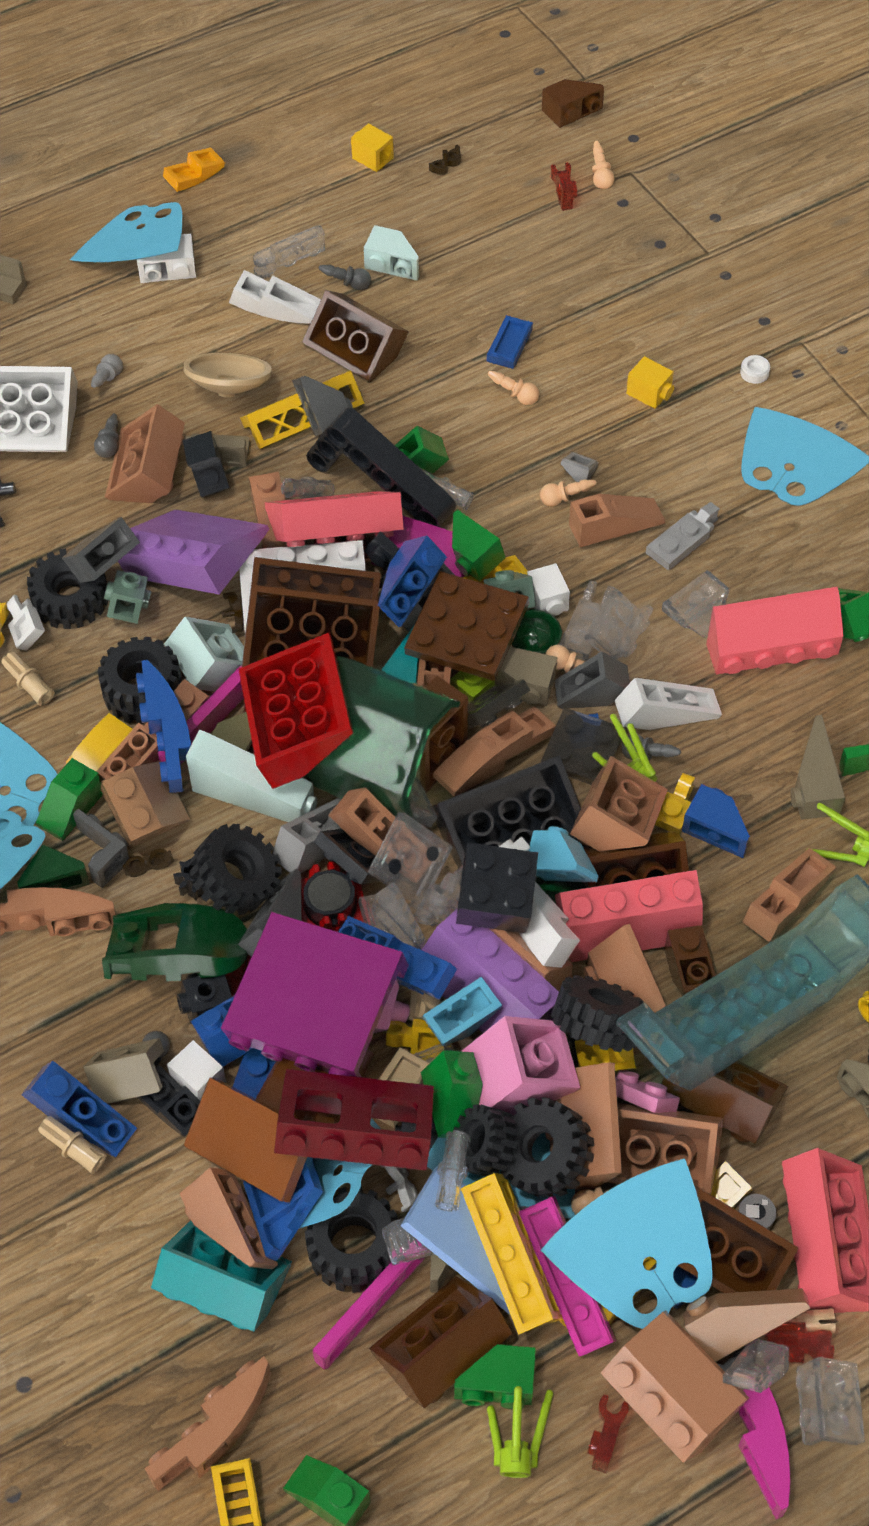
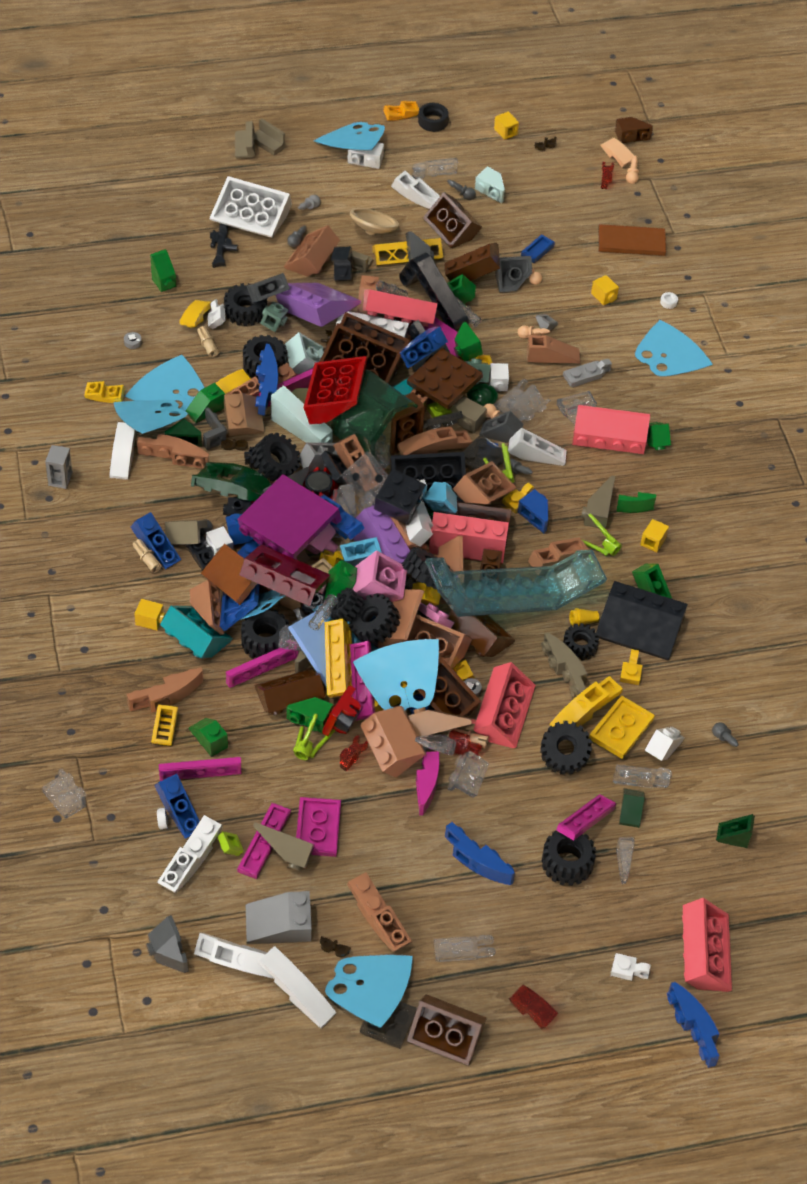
camera: 15 degrees right, 5 degrees down
none -> yellow brick [134,599,166,631]
none -> red piece [322,685,362,736]
none -> black tyre [418,103,449,132]
none -> reddish brown slope [445,242,500,281]
none -> dark grey slope [495,256,532,292]
none -> dark orange tile [598,224,666,256]
none -> light nougat slope [601,138,634,167]

